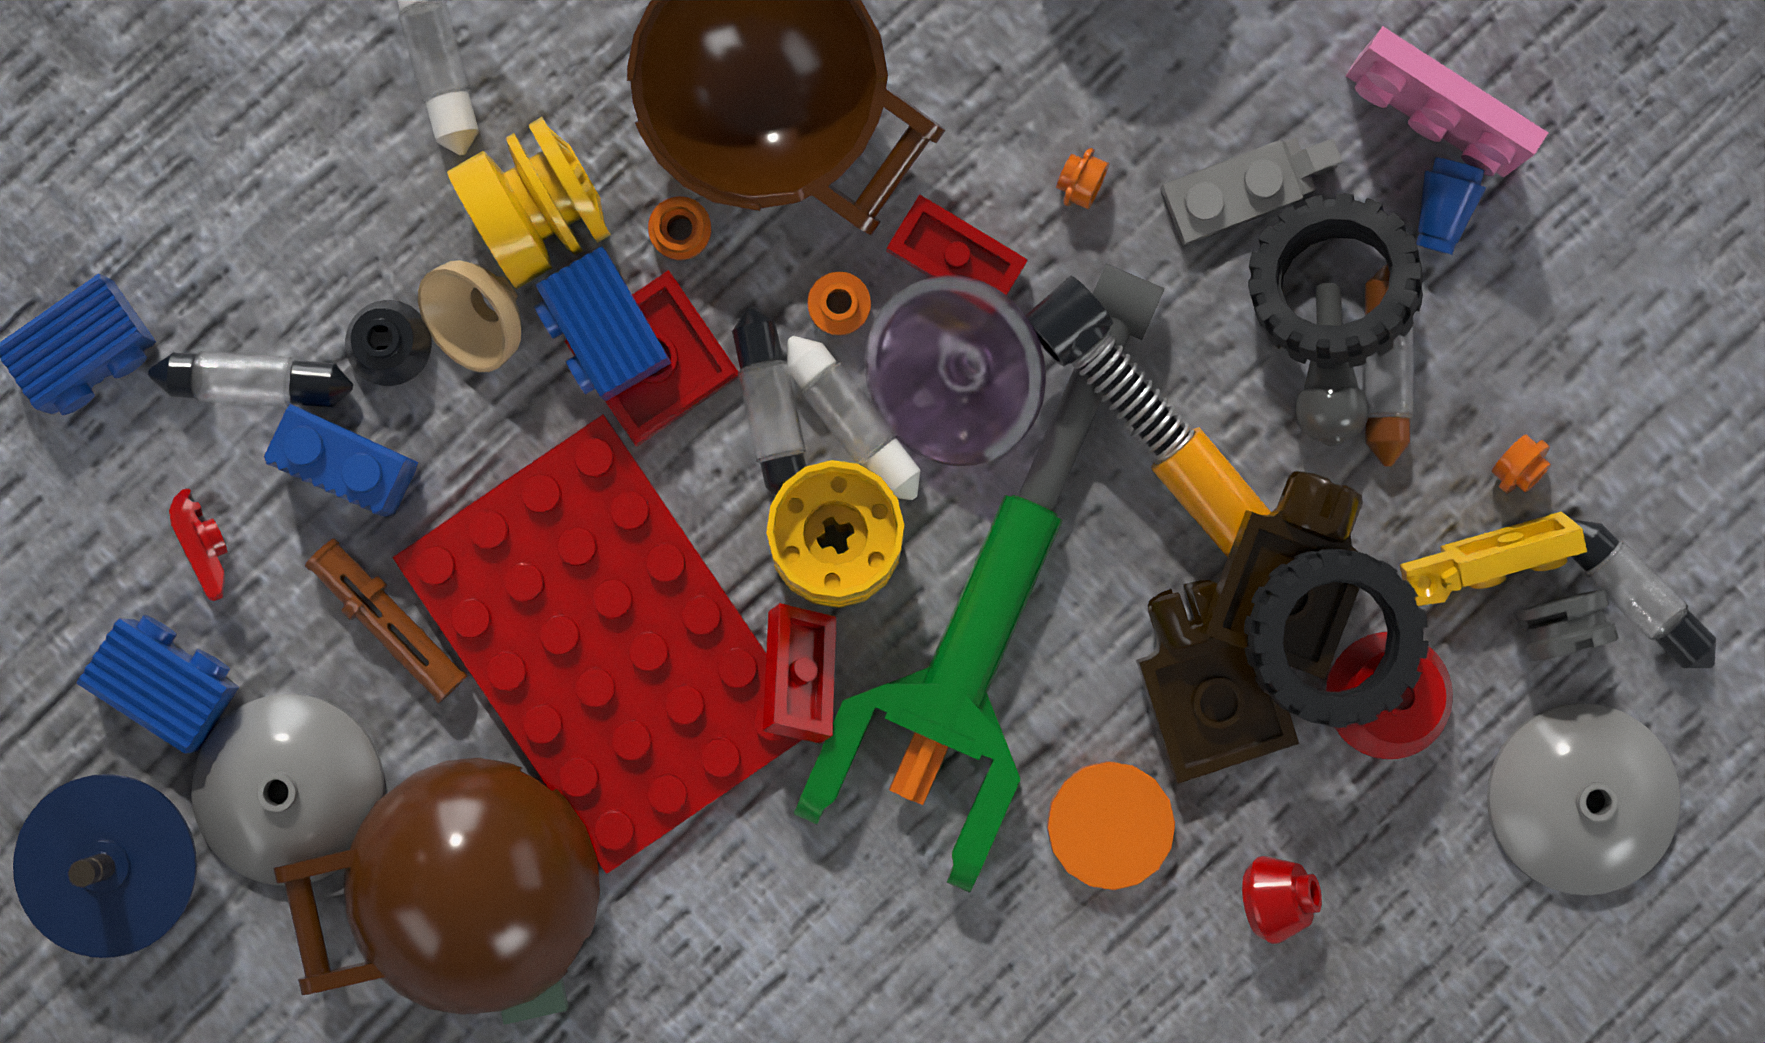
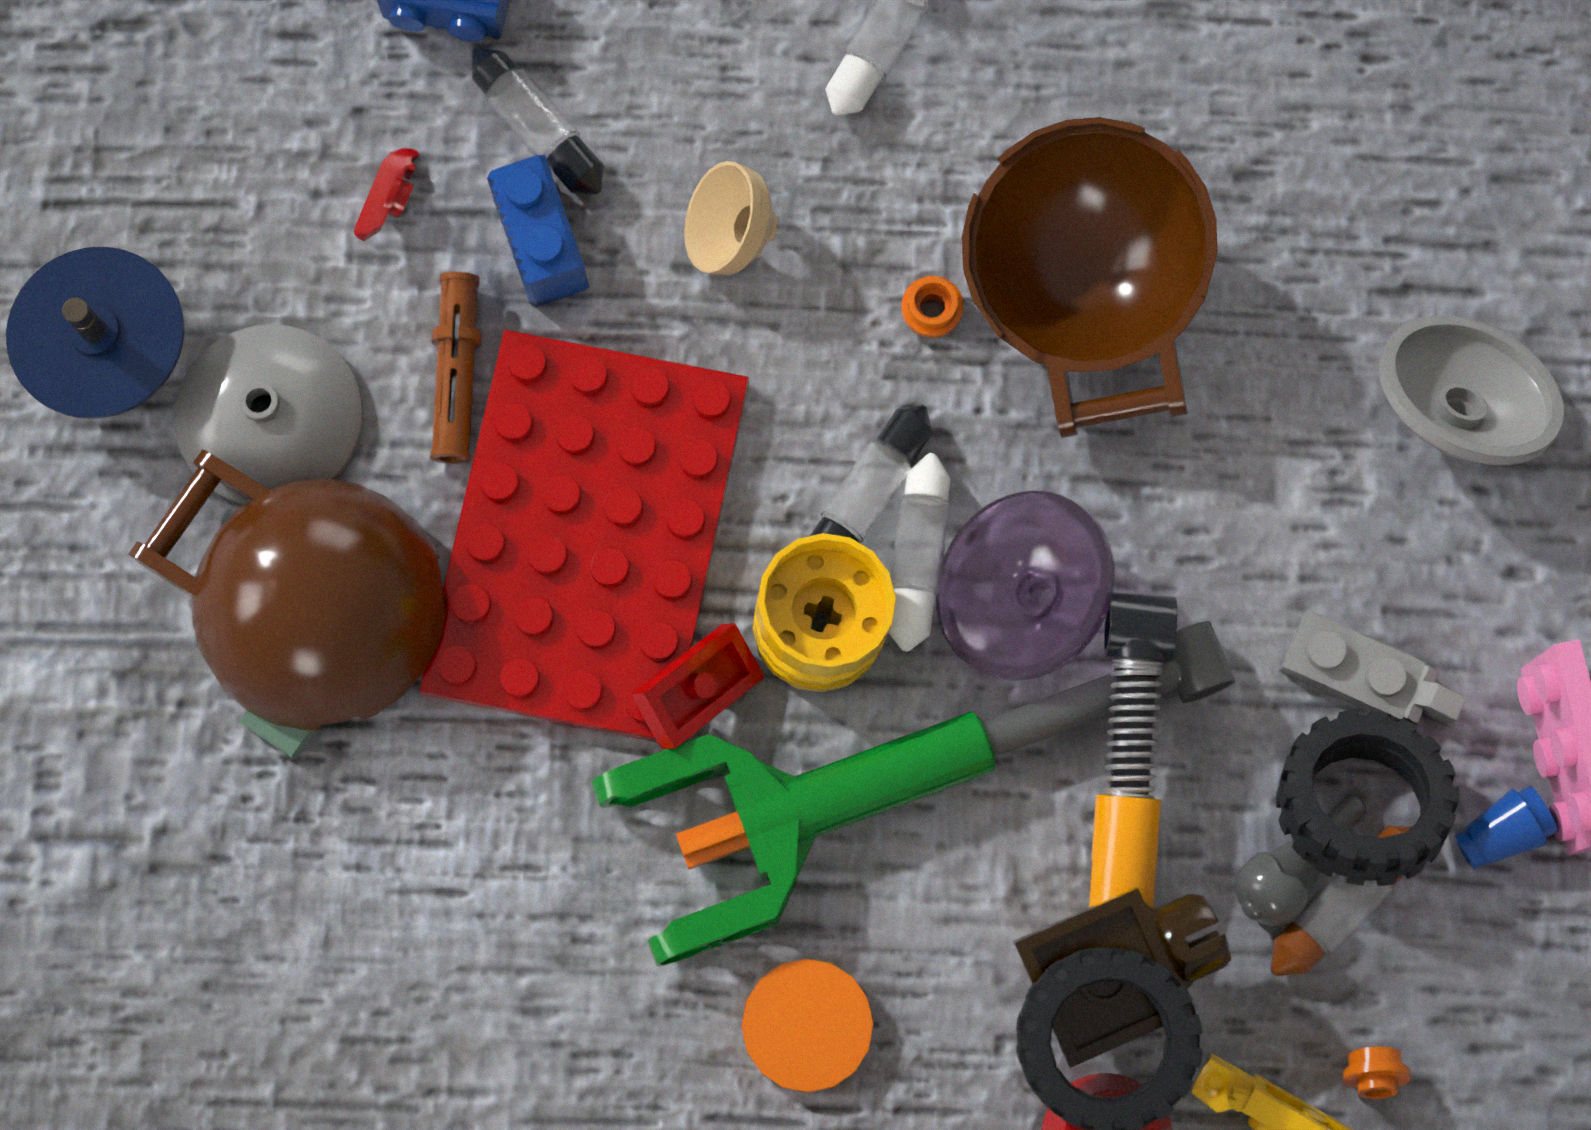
camera: 50 degrees right, 10 degrees down
blue brick [76,615,240,754] -> none
black cone [345,300,432,386] -> none
yellow wheel [447,117,611,289] -> none
blue brick [534,246,671,401] -> none
red tile [564,270,741,447] -> none
orange plate [808,272,871,336] -> none
red plate [886,194,1028,317] -> none
orange plate [1056,148,1109,209] -> none
dark brown plate [1136,580,1300,784] -> none

